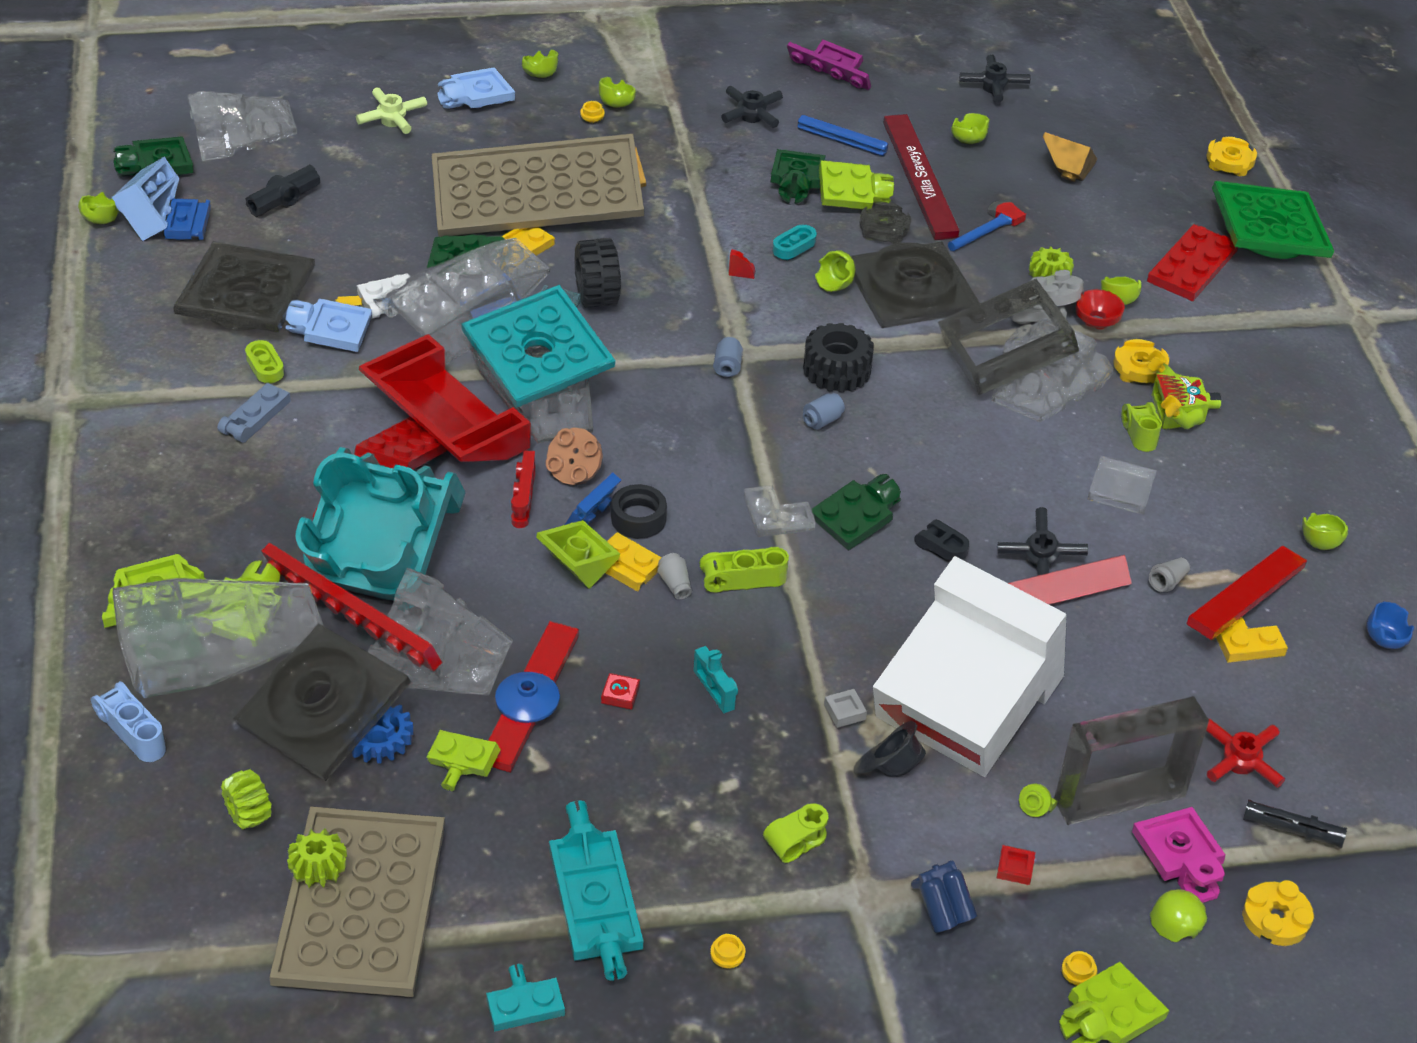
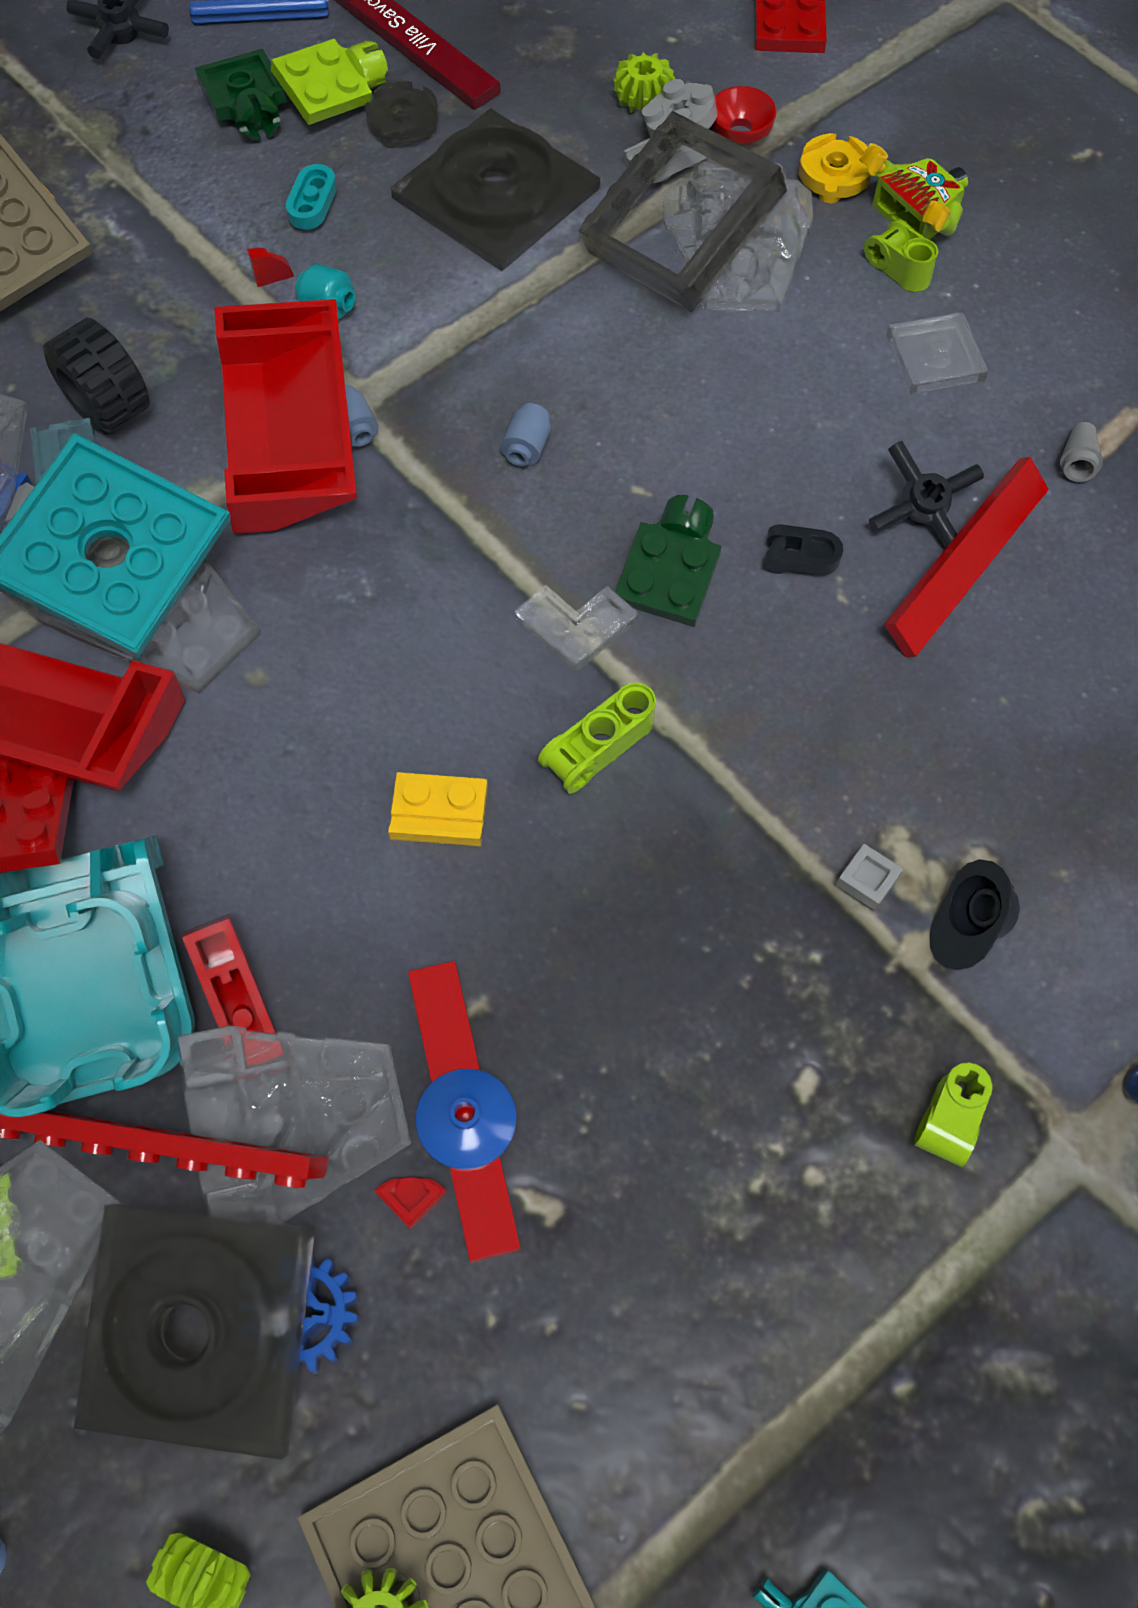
camera: 30 degrees left, 20 degrees up
lime plate [427,730,501,791] -> none
red plate [511,450,535,528] -> none
lime slope [536,520,620,589] -> none
nougat plate [546,427,603,486] -> none
teal plate [549,800,644,980] -> none
blue plate [565,473,621,525] -> none
red tile [601,673,640,710] -> none
black tyre [611,484,667,539] -> none
light grey cone [657,553,692,600] -> none
teal plate [693,646,738,714] -> none
yellow plate [710,934,746,968] -> none
black tyre [803,323,874,392] -> none
lime hair [815,250,855,292] -> none
white piece [873,556,1066,777] -> none
piece [948,200,1026,251] -> none
lime hair [1101,277,1141,306] -> none
none -> red slope [182,913,284,1074]
none -> red slope [214,299,357,534]
none -> teal head [295,264,356,320]
none -> red tile [374,1177,447,1230]

